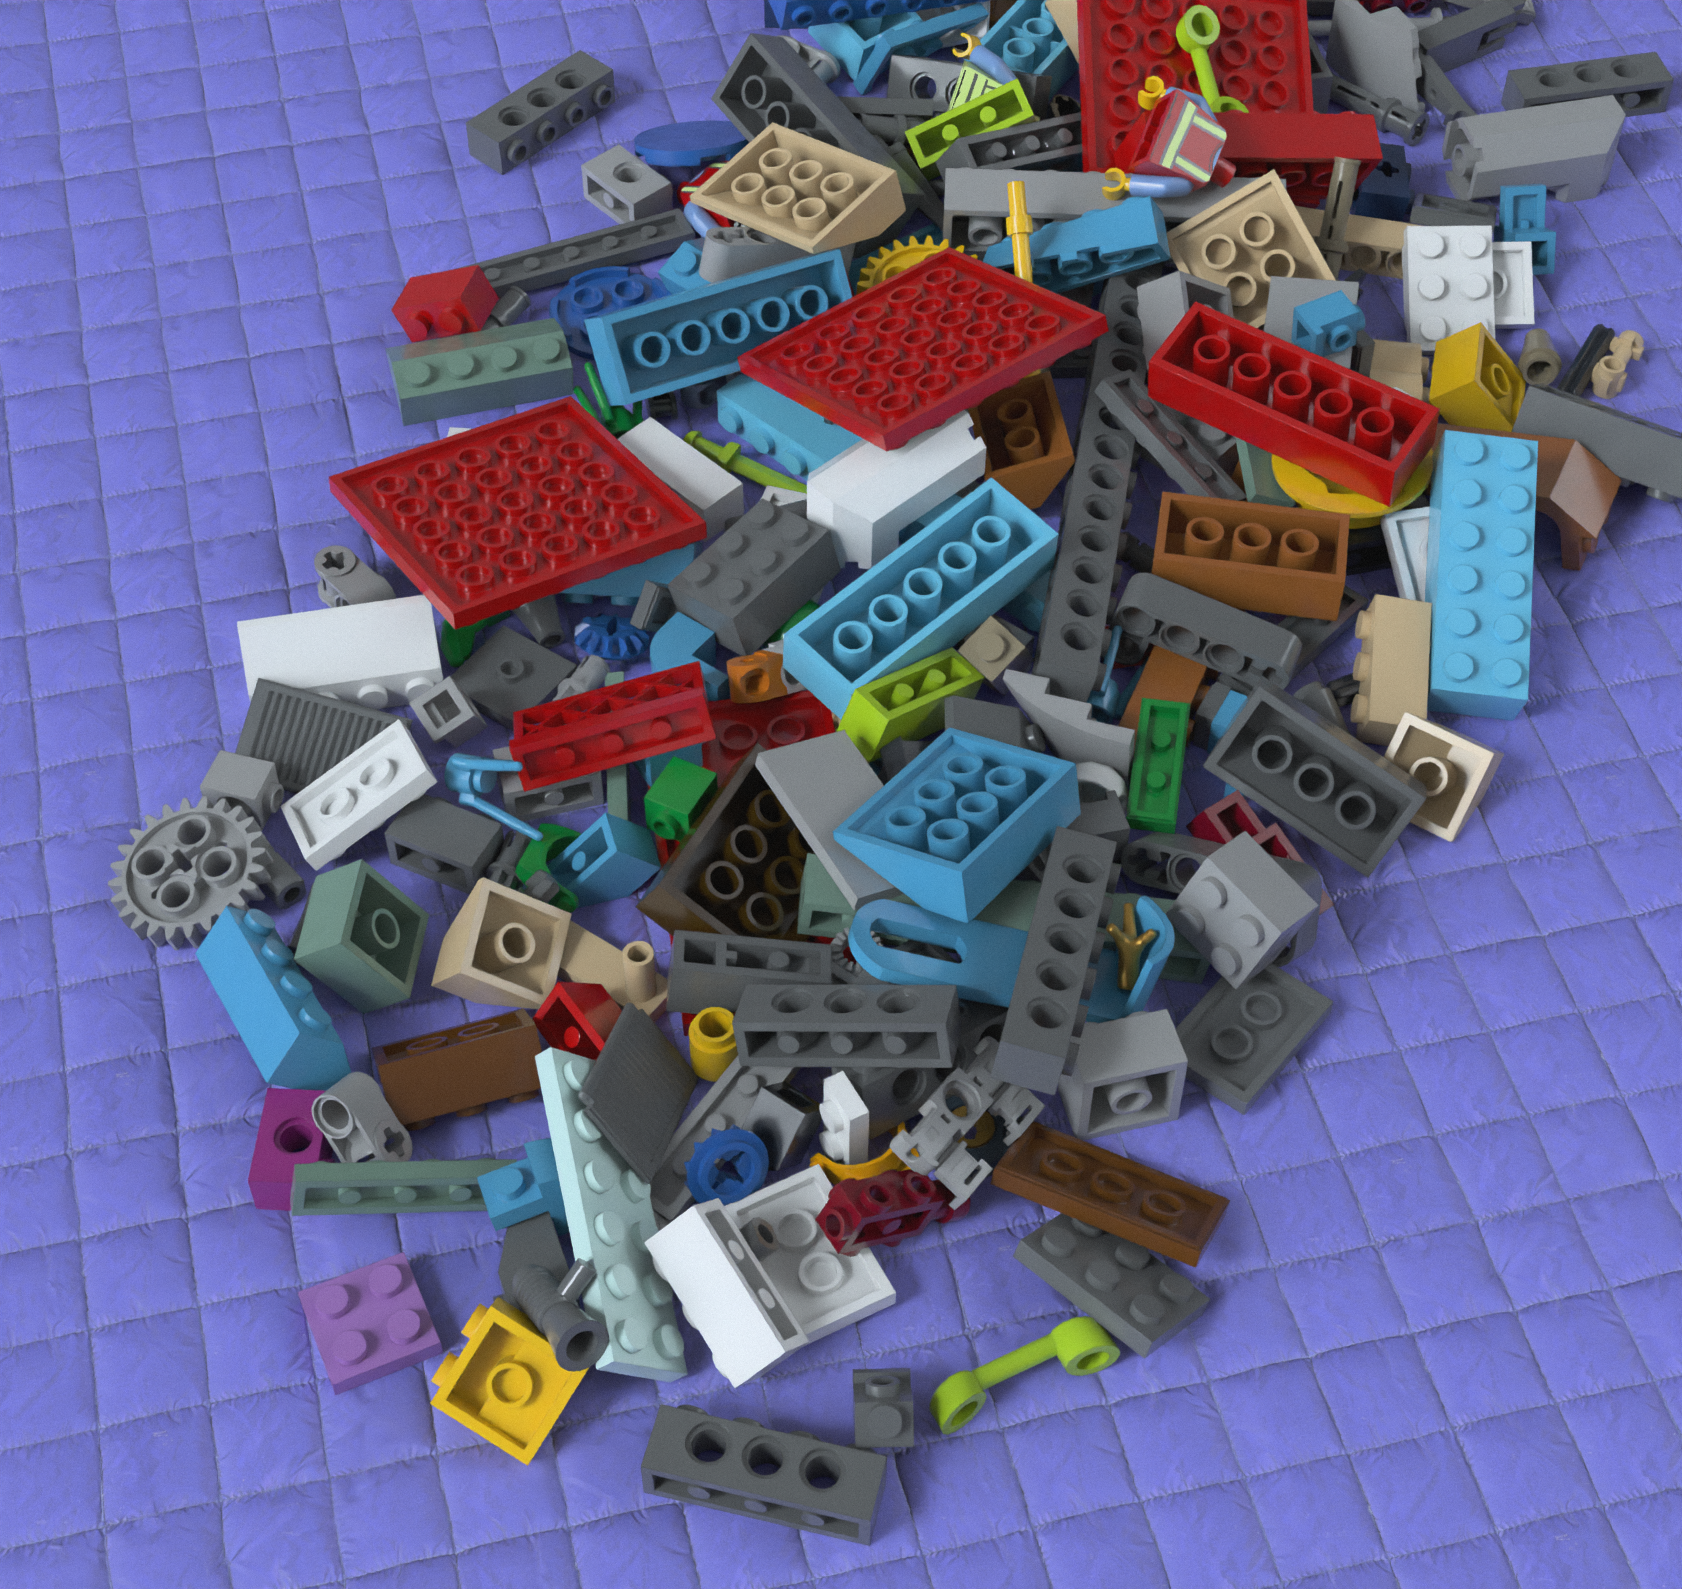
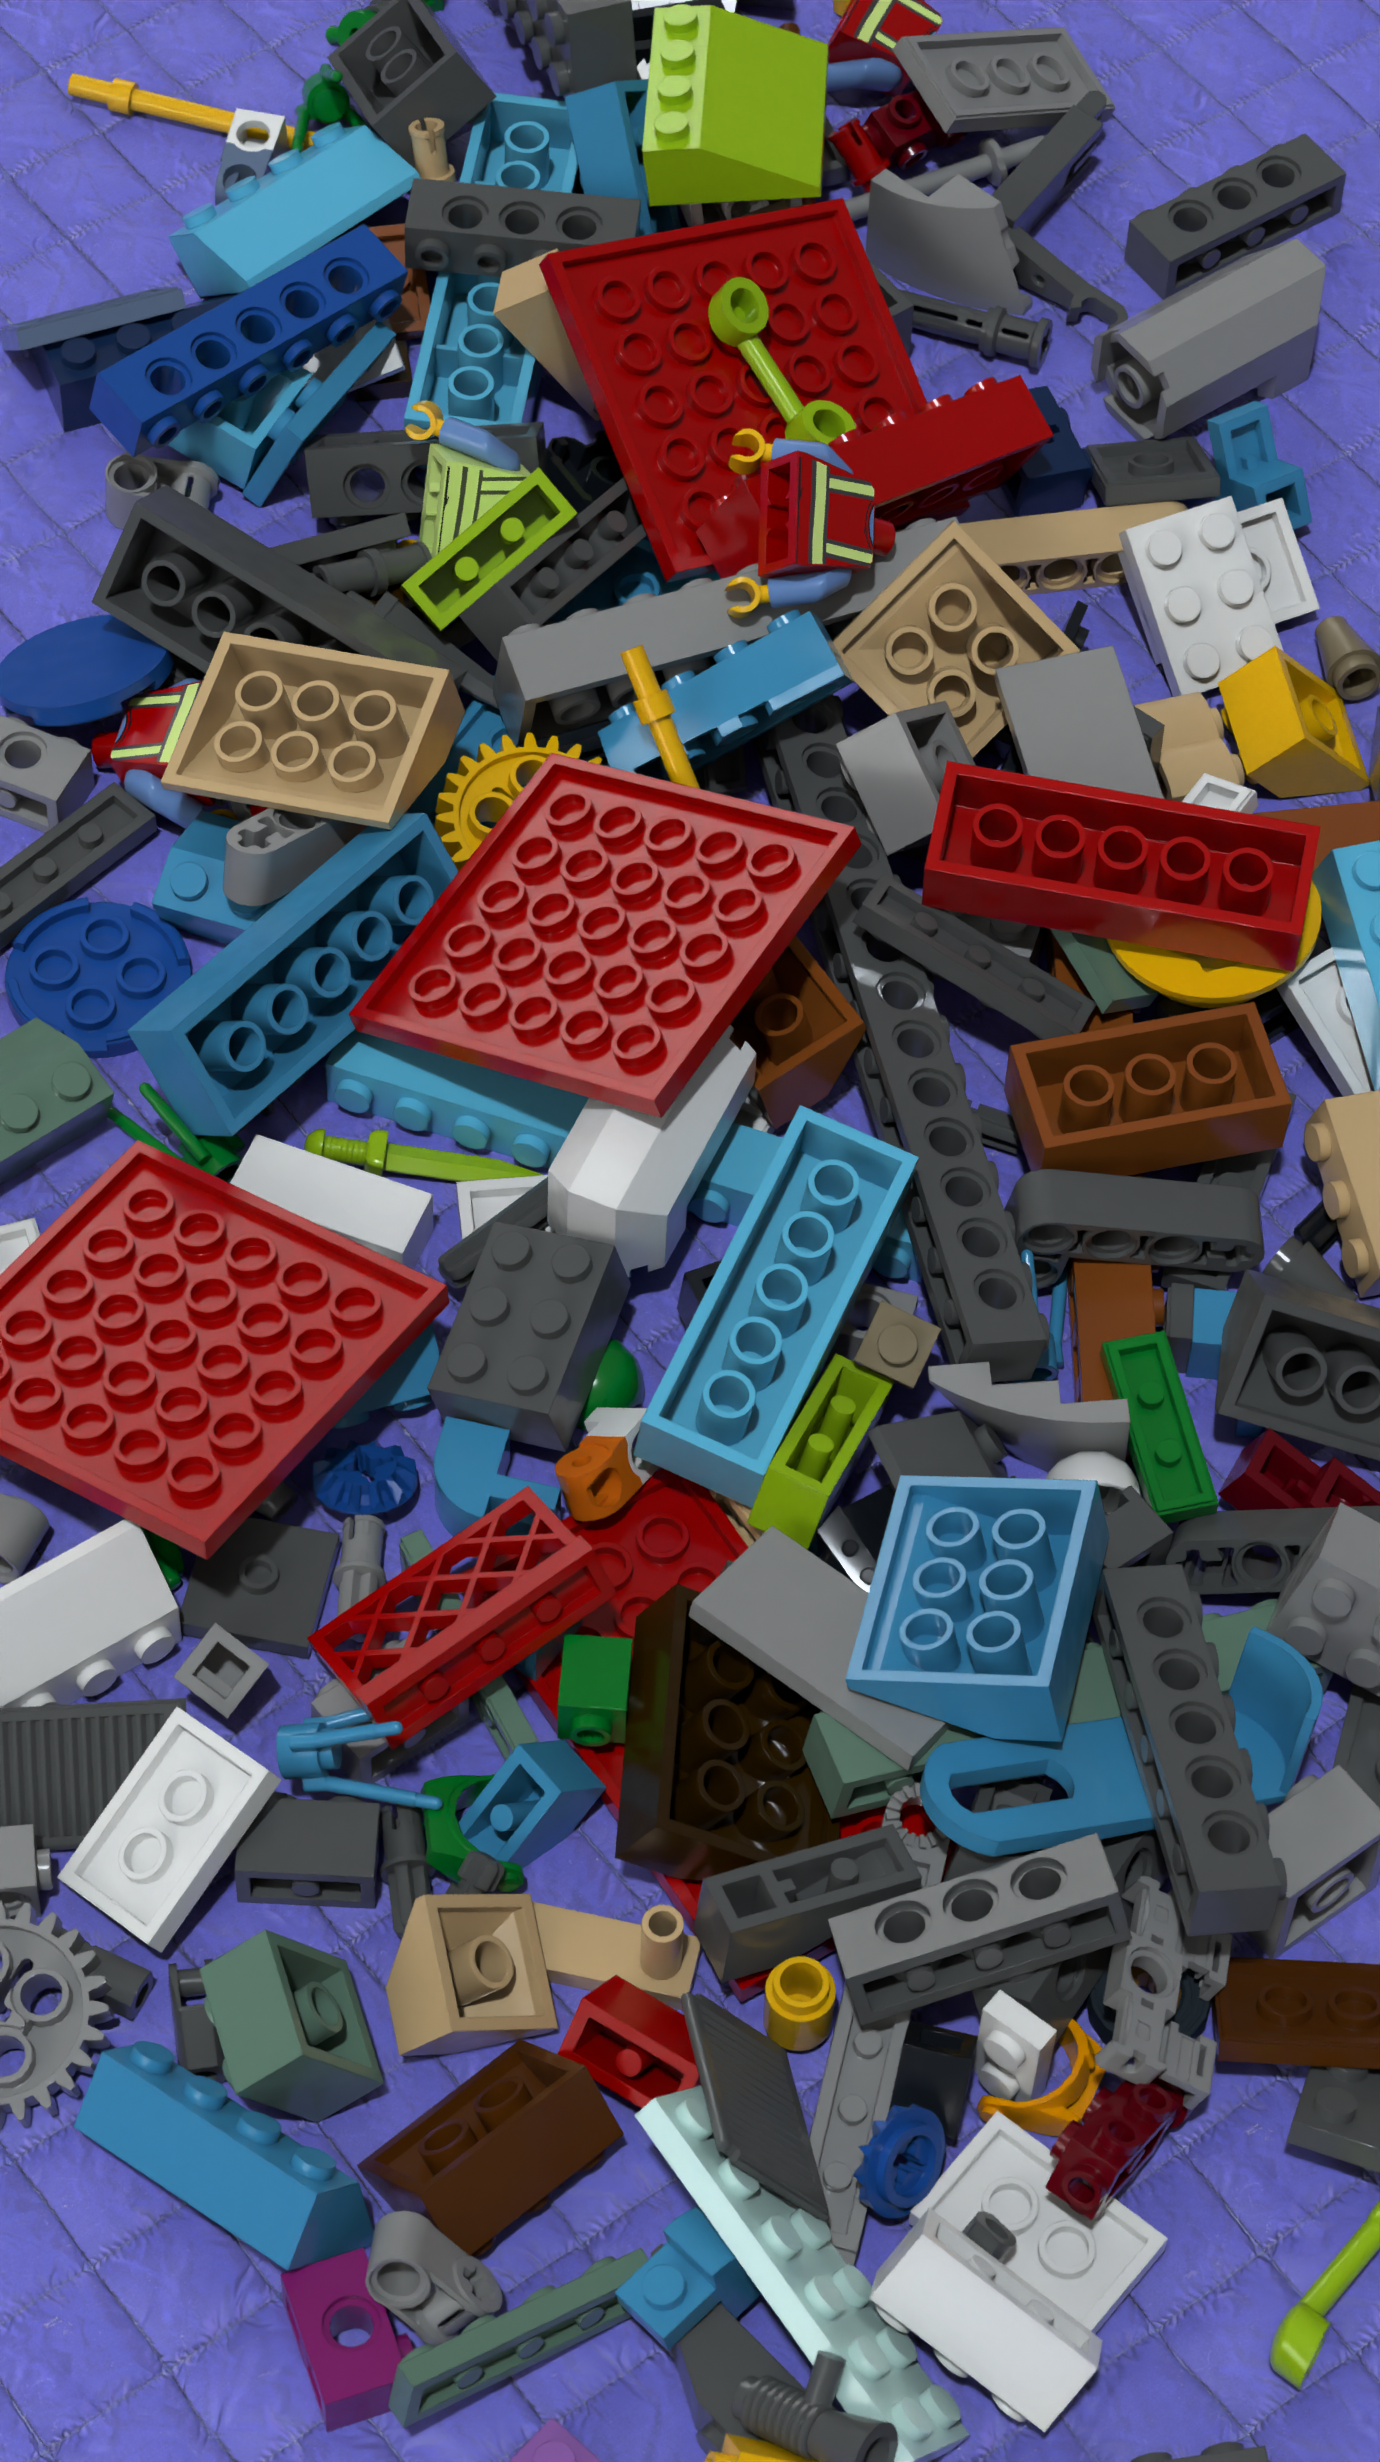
camera: 25 degrees left, 5 degrees up
dark grey tile [630,580,677,632] -> none
dark grey brick [853,1368,914,1448] -> none
pearl gold bar [1106,903,1157,990] -> none
dark azure brick [1291,290,1366,357] -> none
dark tan pin [1314,157,1361,281] -> none

